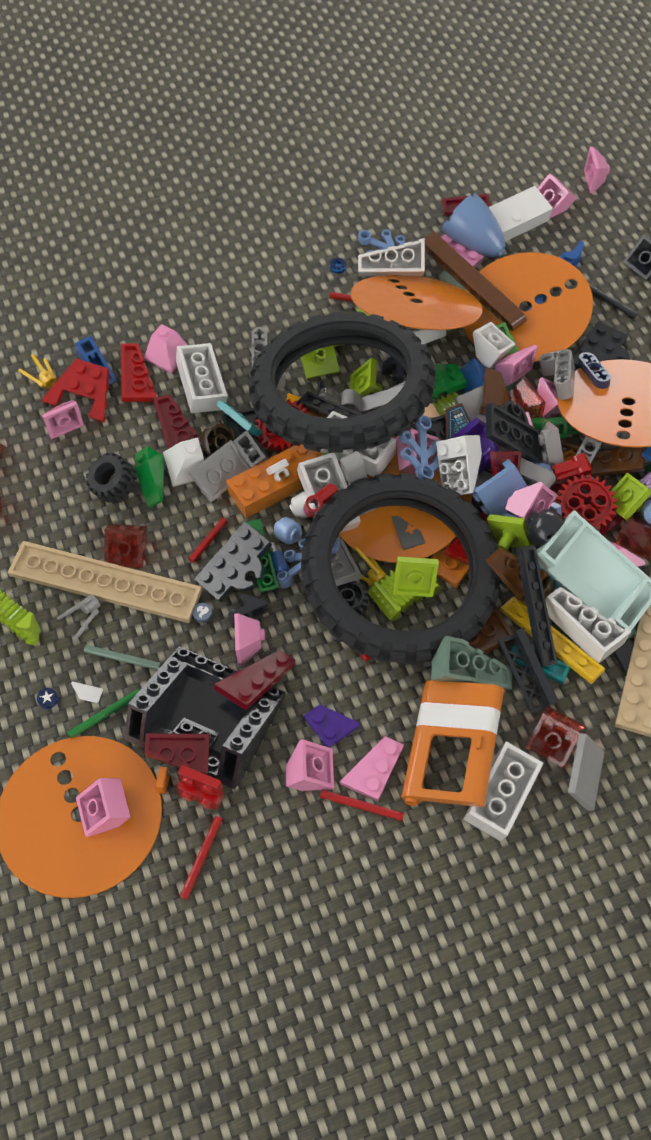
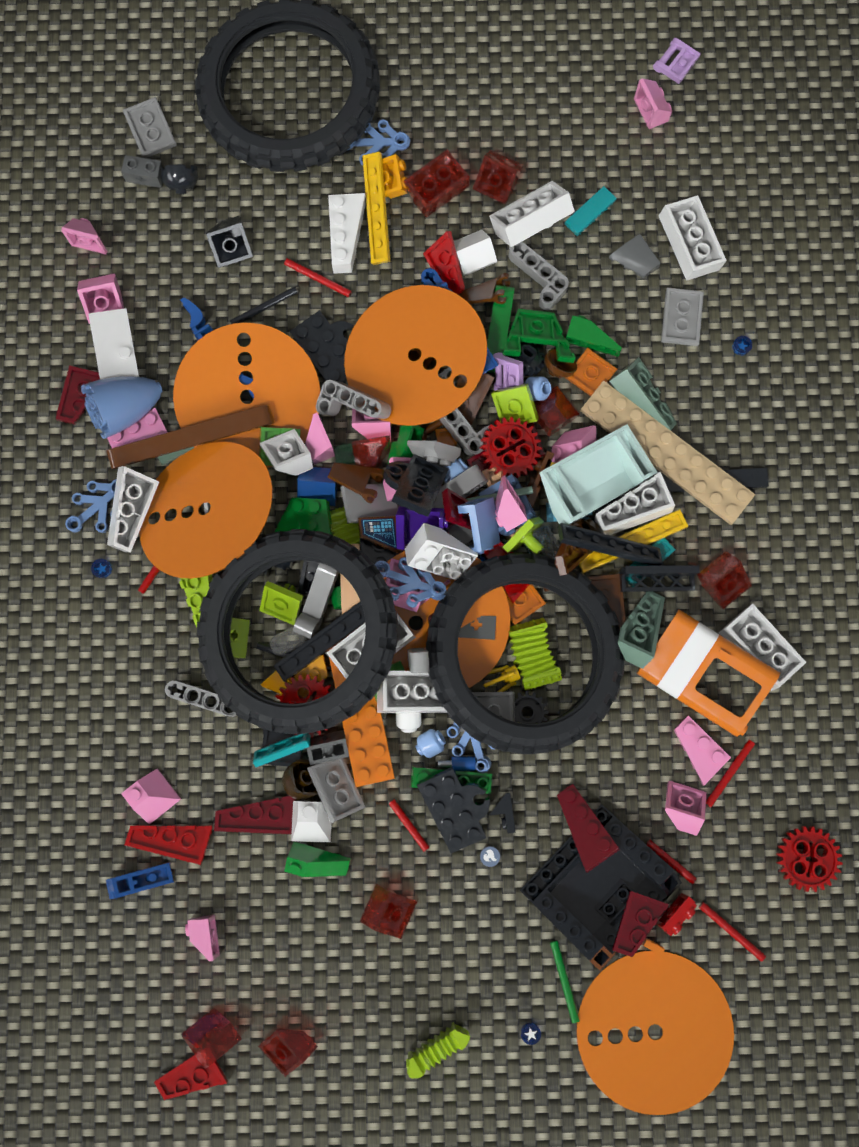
camera: 70 degrees left, 20 degrees up
tan plate [8,541,202,623] -> none
yellow plant [18,354,57,388] -> none
red wing [42,358,109,423] -> none
light grey plant [56,594,101,642] -> none
white sticker [71,682,103,703] -> none
bright pink slope [76,778,131,837] -> none
sand green bar [84,645,162,670] -> none
black tyre [86,453,138,504] -> none
white brick [176,343,227,413] -> none
bright pink slope [234,614,265,667] -> none
white tile [266,458,289,482] -> none
red piece [303,483,339,517] -> none
dark purple wing [303,704,360,748] -> none
lime tile [392,557,439,597] -> none
black cylinder [527,509,565,548] -> none
red piece [552,453,592,482] -> none
light grey tile [568,734,604,811] -> none
dark blue beam [578,352,611,389] -> none
none -> red bar [646,840,697,884]
none -> red gear [776,826,843,892]

